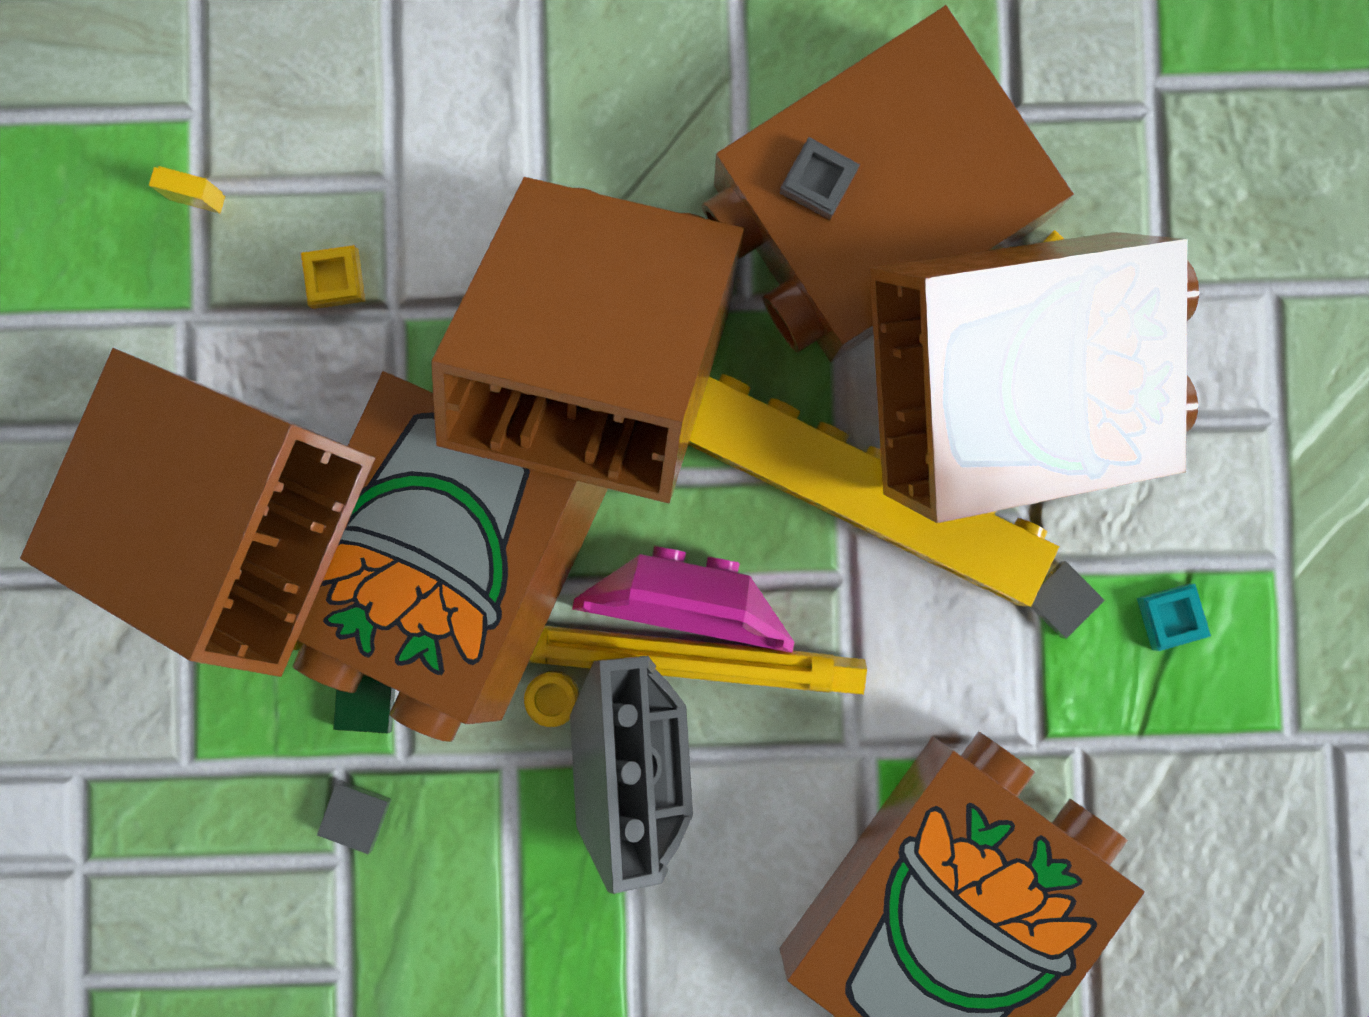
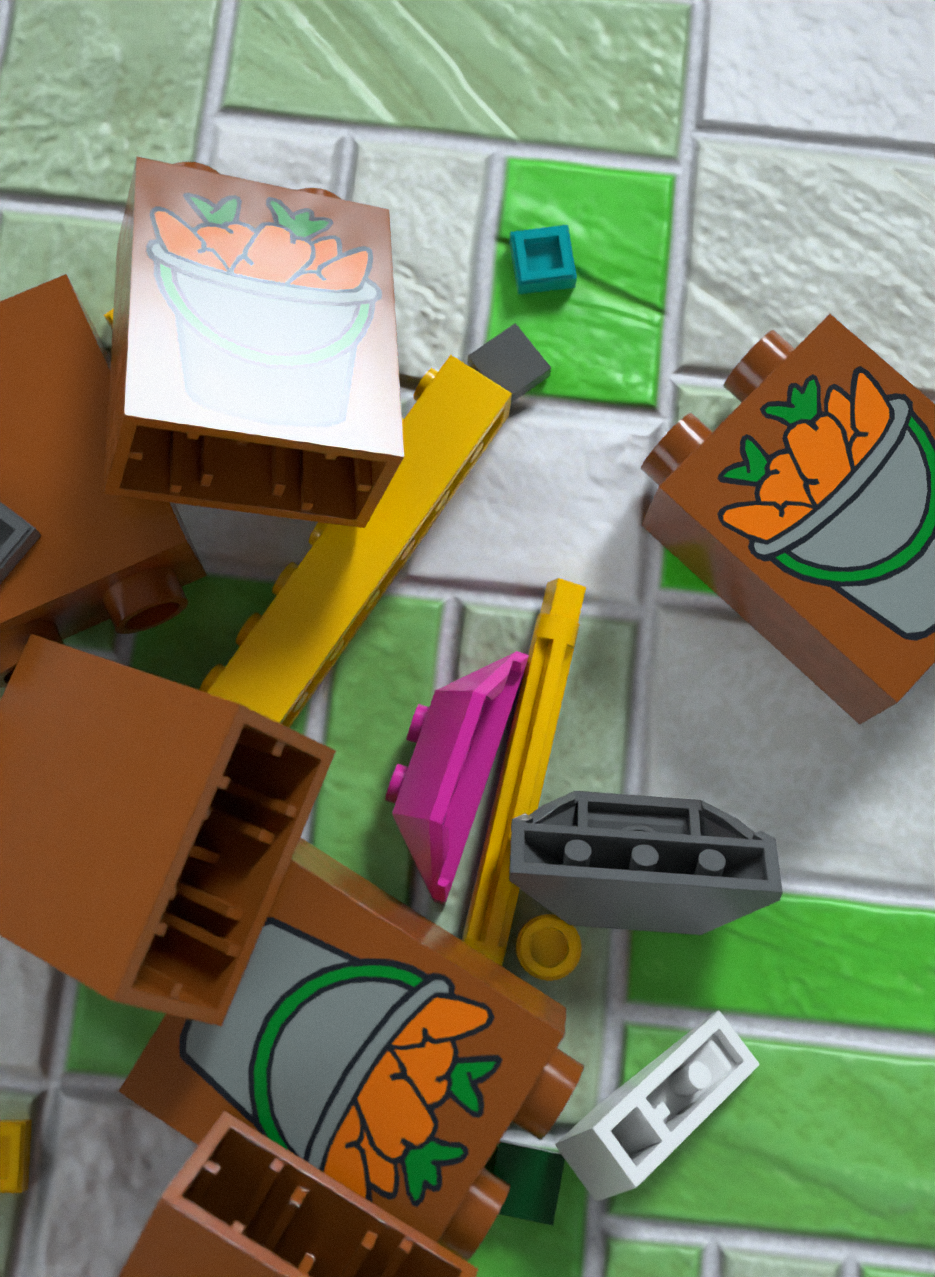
camera: 90 degrees left, 10 degrees down
dark grey tile [317,780,392,854] -> none
none -> white slope [555,1010,760,1202]

